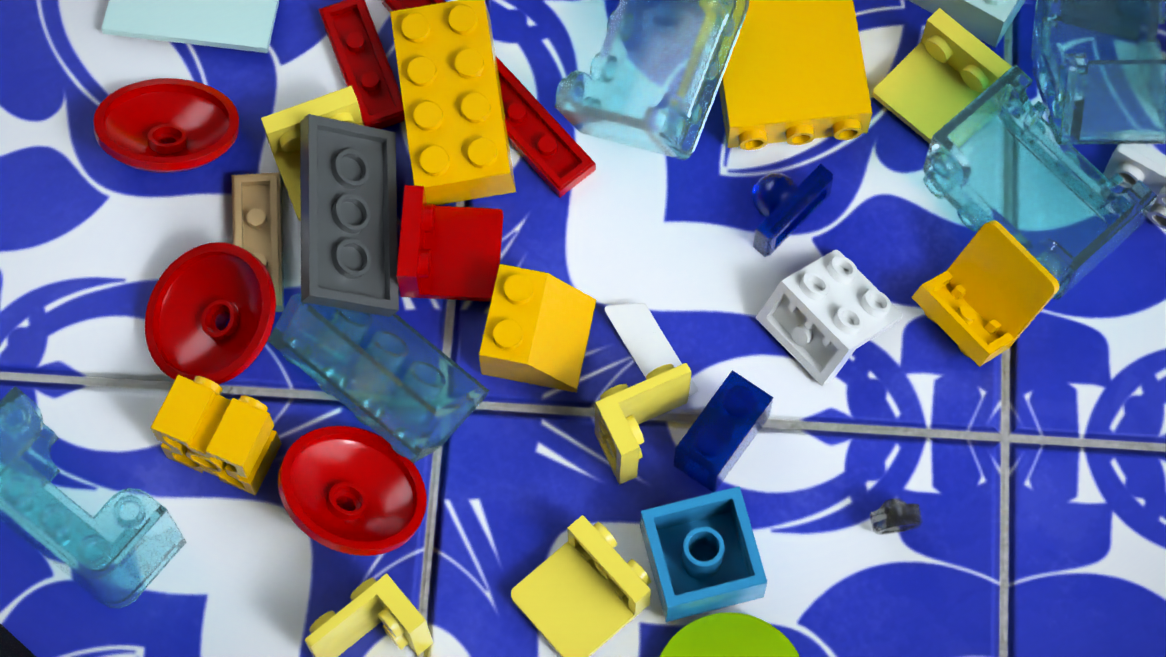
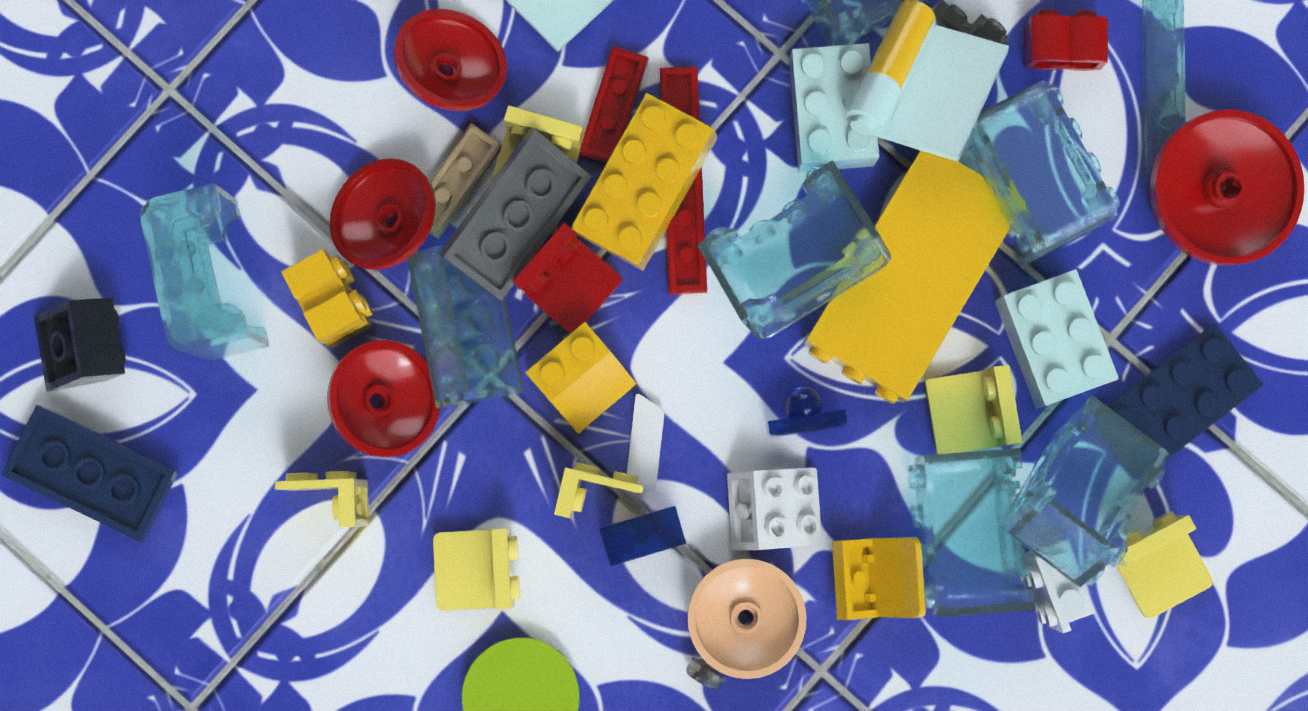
camera: 40 degrees right, 15 degrees up
dark azure brick [640,486,768,622] -> none
none -> light nougat dish [688,559,807,679]

